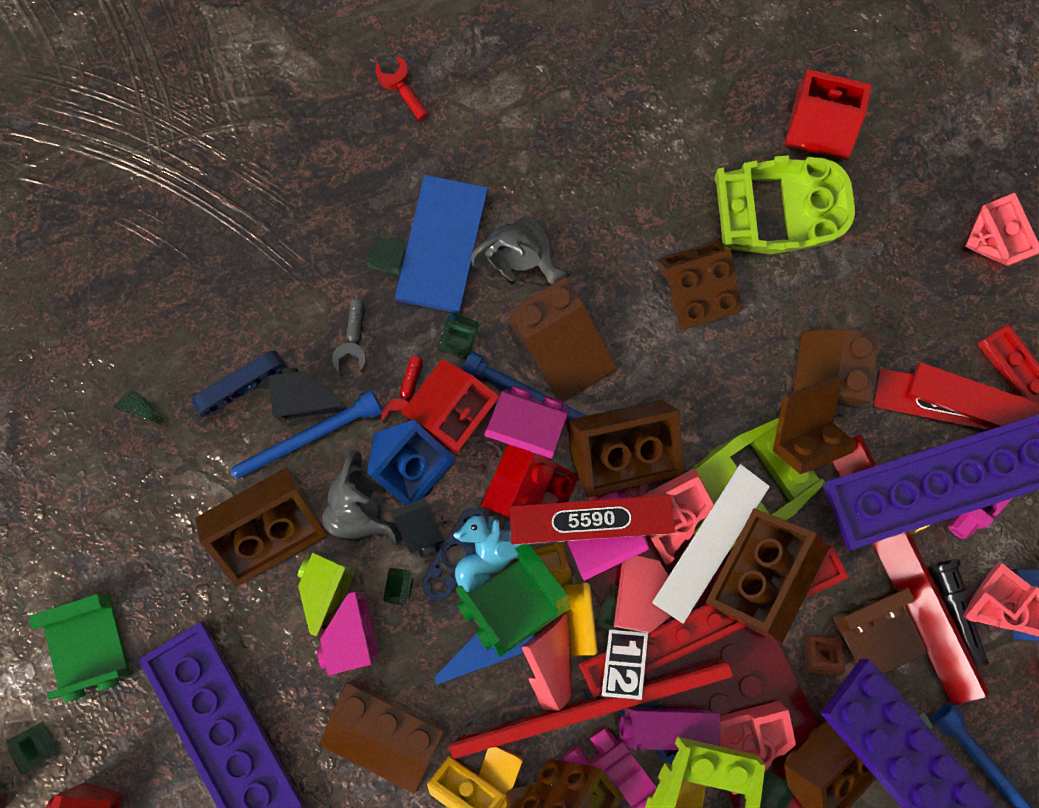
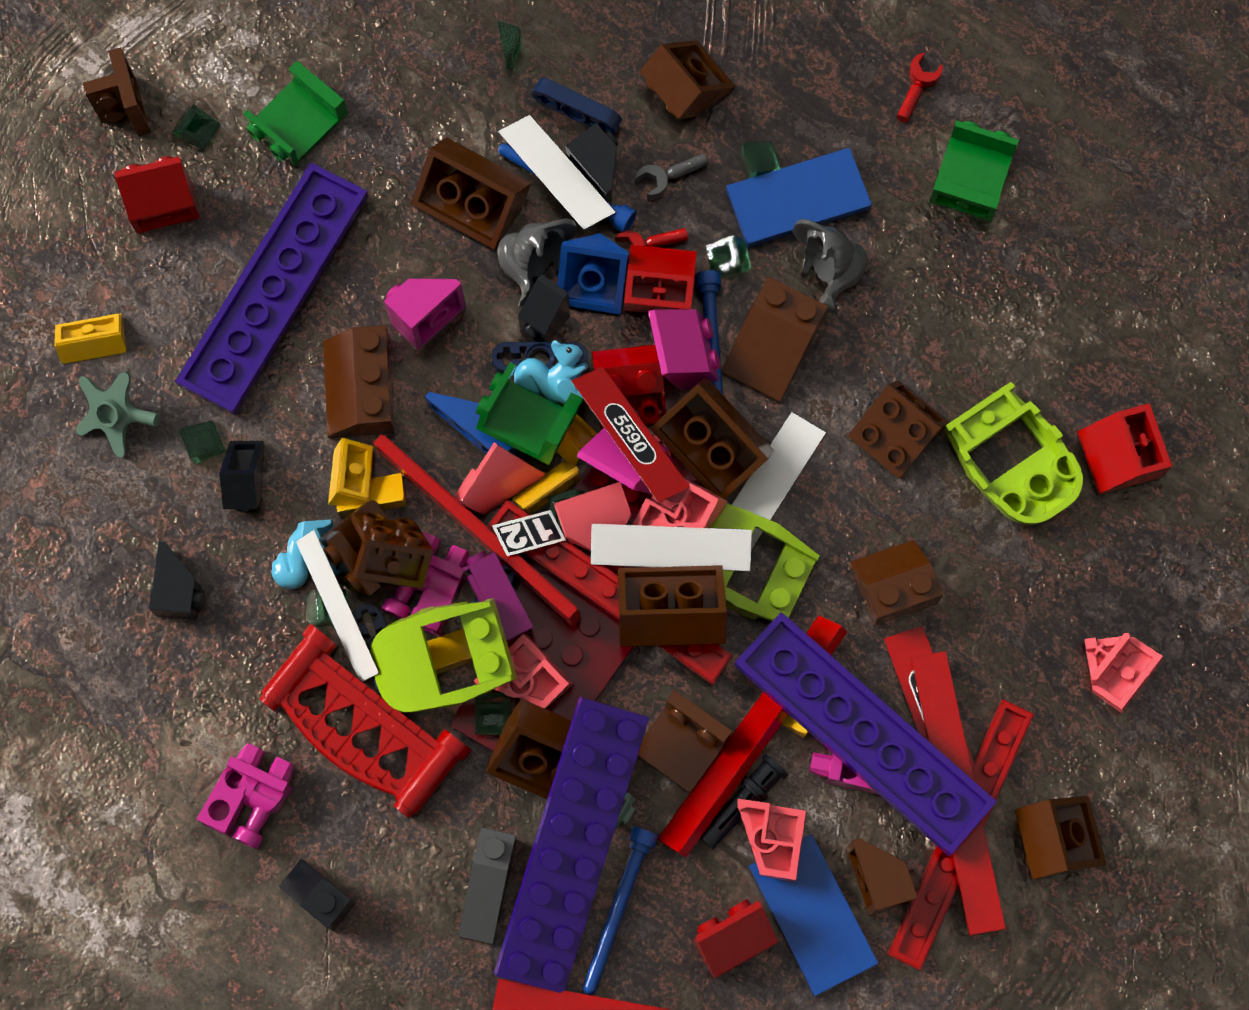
camera: 60 degrees right, 5 degrees down
lime slope [298,553,356,637] -> none
clear green slope [383,568,415,606] -> none
reddish brown bracket [773,376,856,475] -> none
copper tile [804,635,845,676] -> none
none -> white sticker [498,115,615,229]
none -> reddish brown slope [639,40,736,119]
none -> white sticker [732,412,826,550]
none -> green panel [929,120,1019,222]

